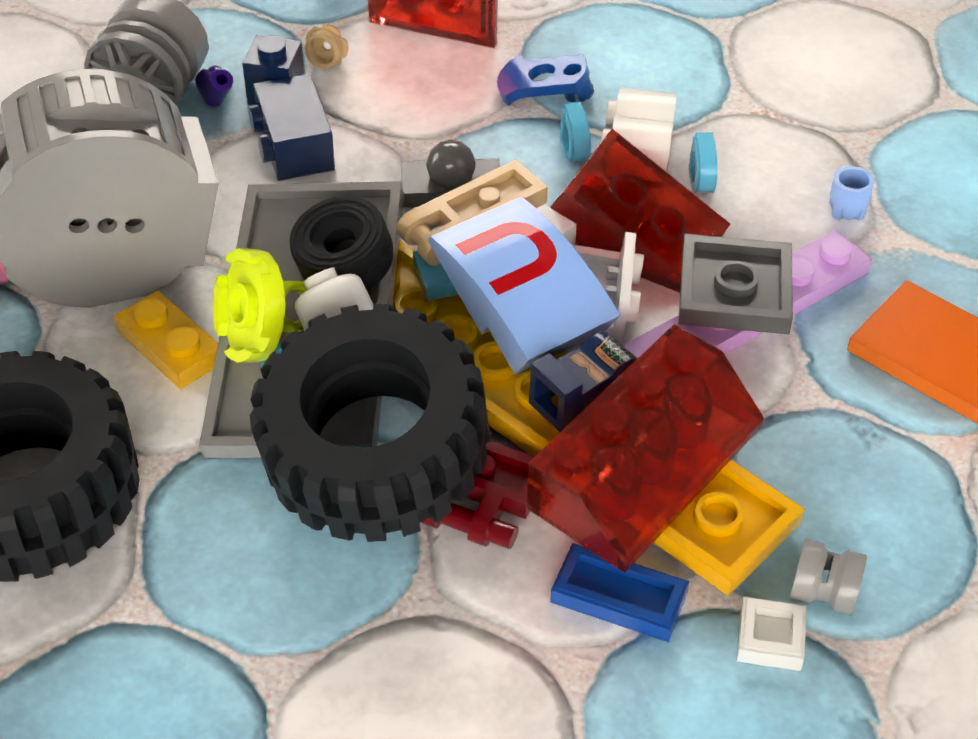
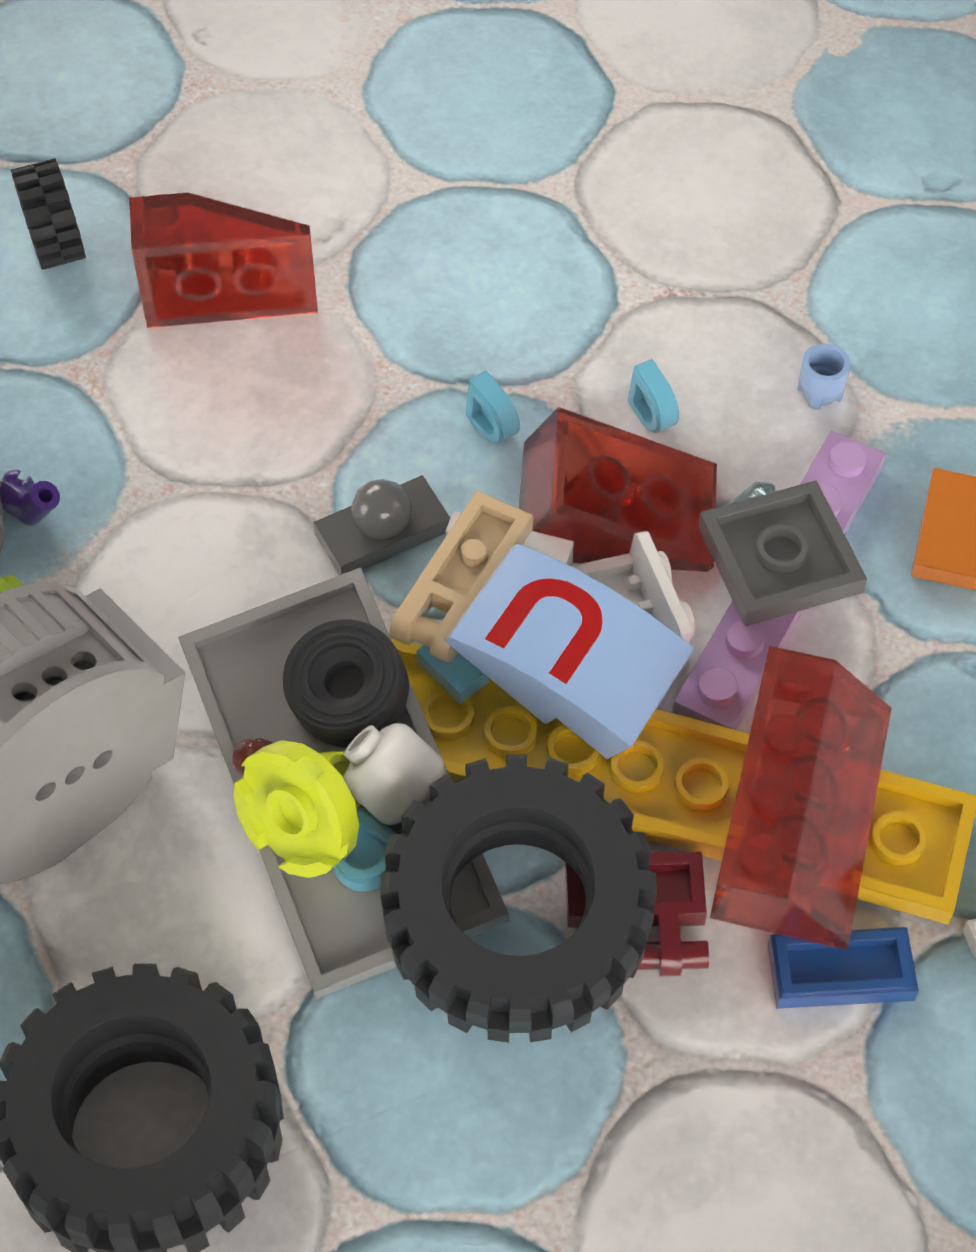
camera: 25 degrees left, 10 degrees up
yellow plate [114,290,218,390] -> none
dark blue brick [242,35,305,105] -> none
brick [248,74,335,181] -> none
tan plate [304,24,349,69] -> none
blue piece [497,54,594,106] -> none
dark blue leg [529,332,642,434] -> none
white brick [600,87,677,179] -> none

